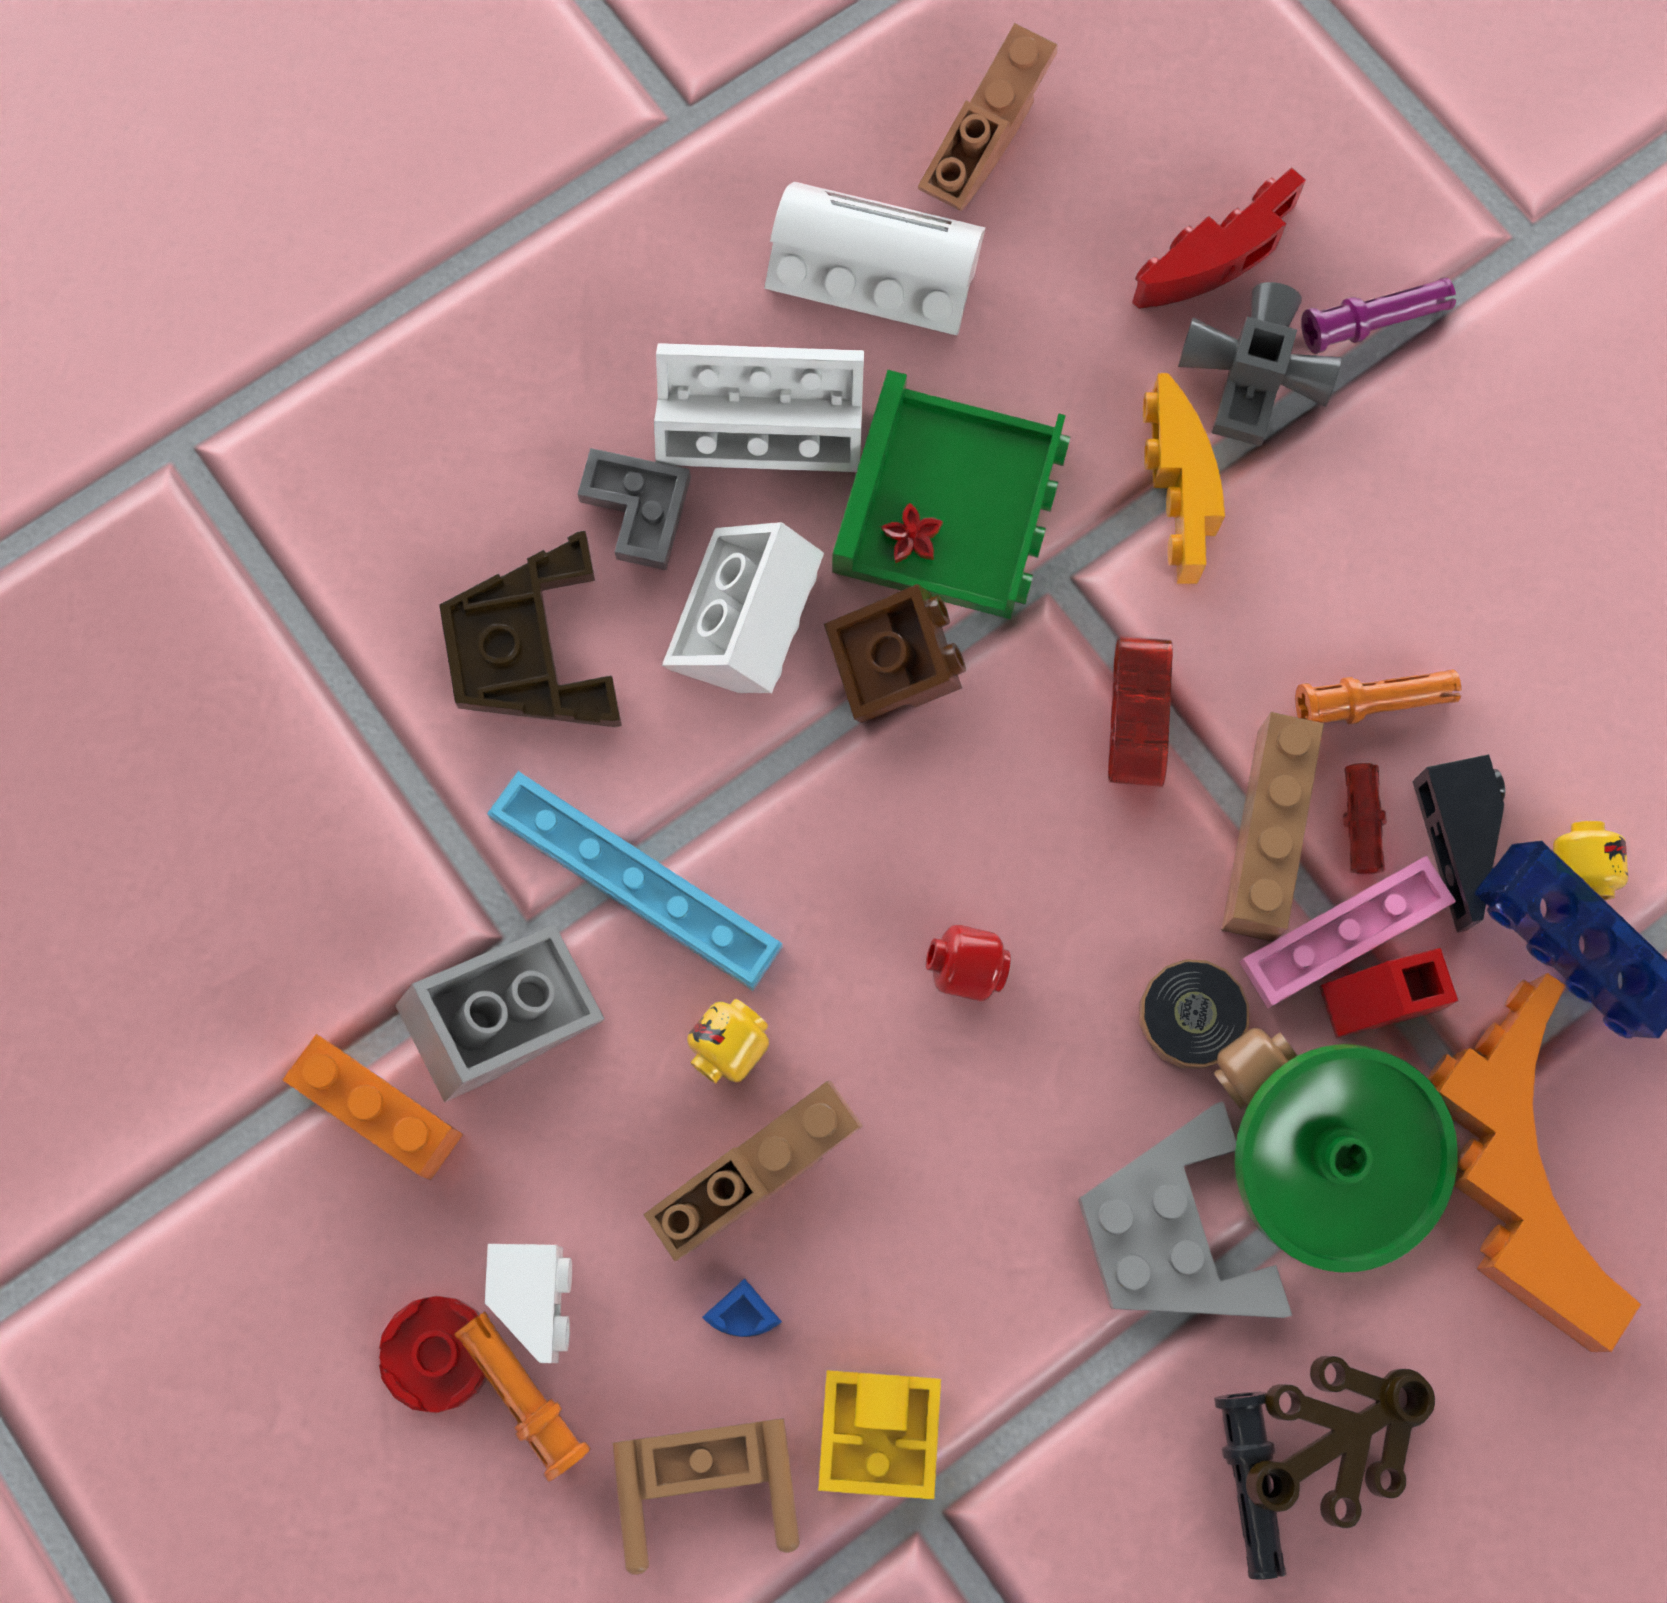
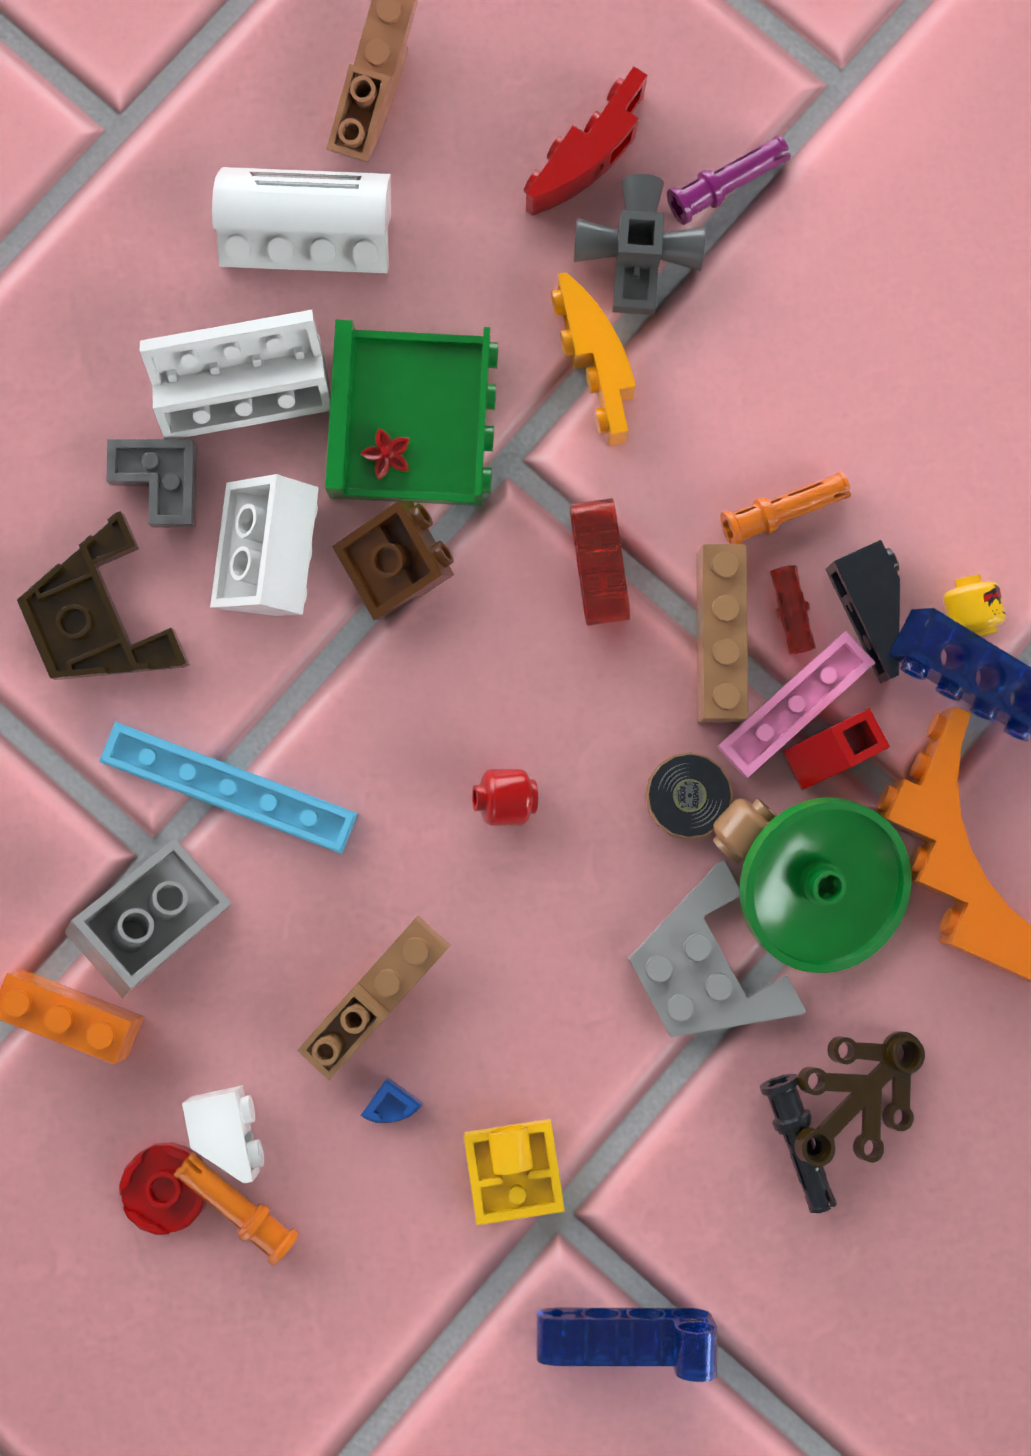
camera: 15 degrees left, 10 degrees up
medium nougat plate [612,1418,800,1575] -> none
yellow head [687,999,769,1084] -> none

